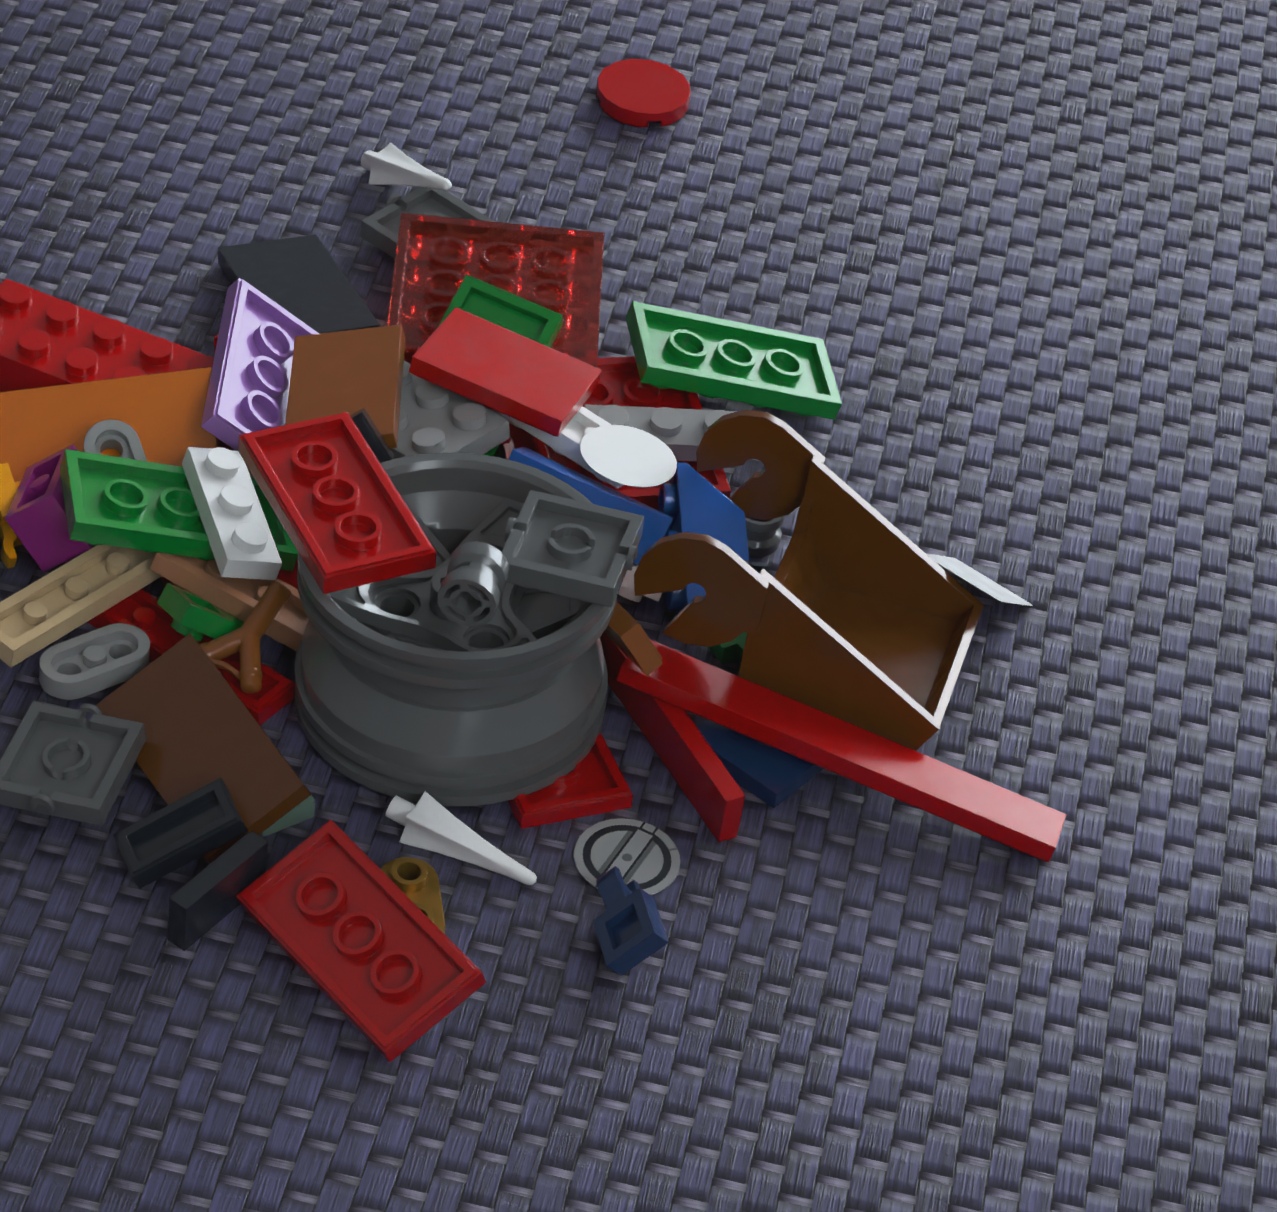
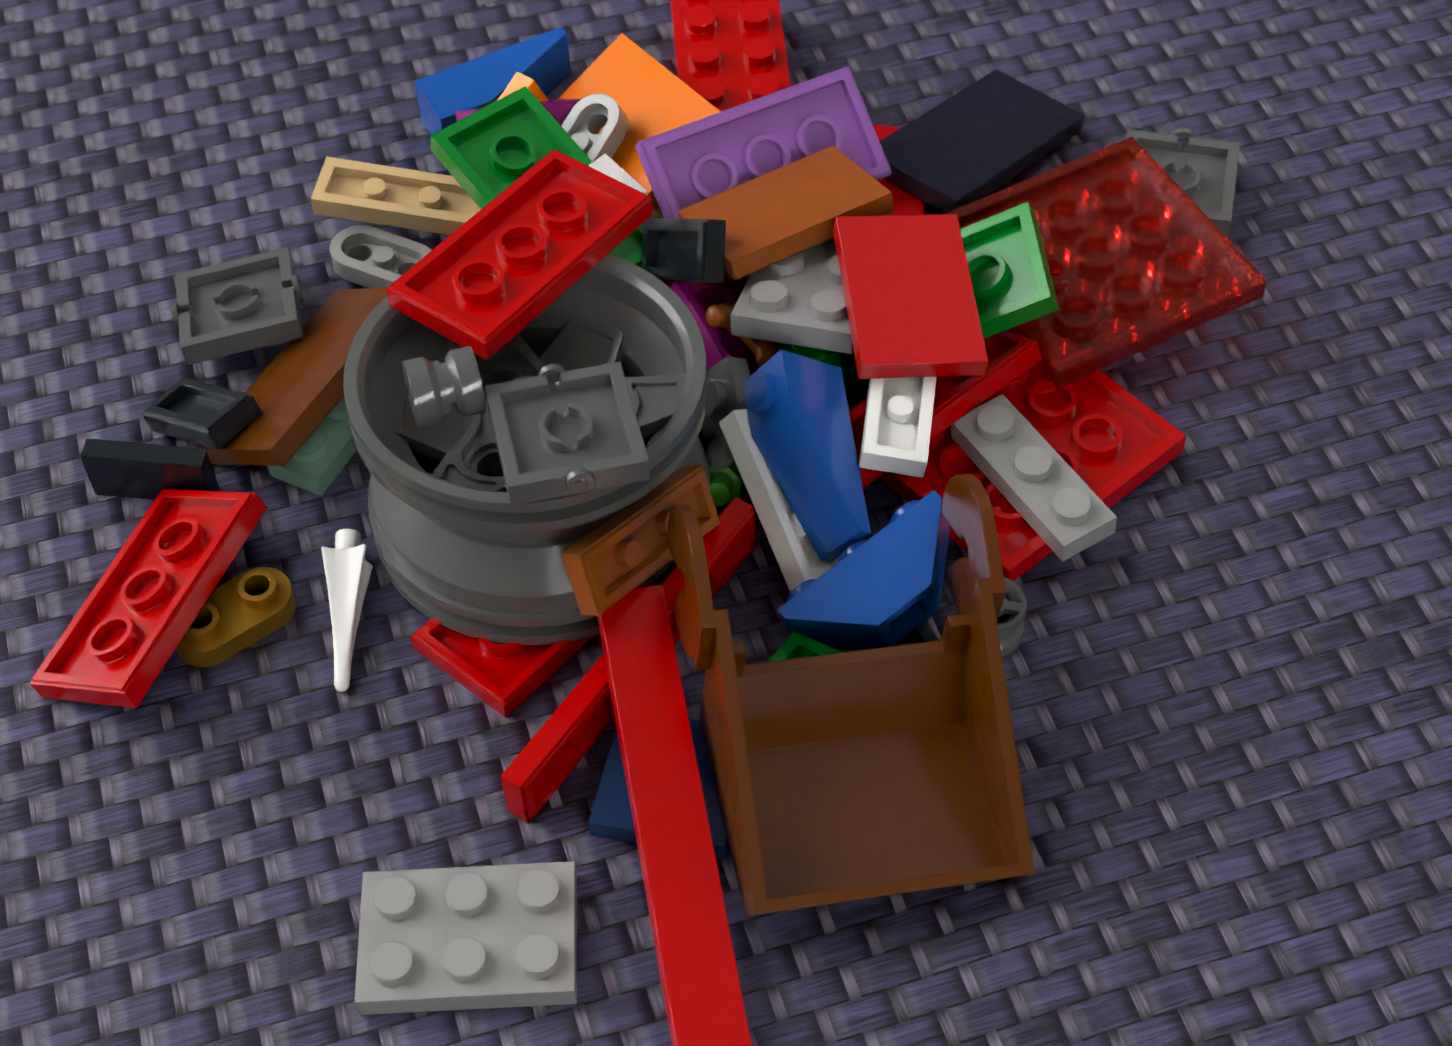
camera: 70 degrees right, 10 degrees up
white piece [361,143,452,191] -> none
light grey sticker [574,818,680,895] -> none
white sticker [580,425,677,487] -> none
dark blue plate [593,866,669,976] -> none
green plate [625,301,842,420] -> none
white sticker [926,553,1033,606] -> none
none -> light grey plate [354,861,577,1015]

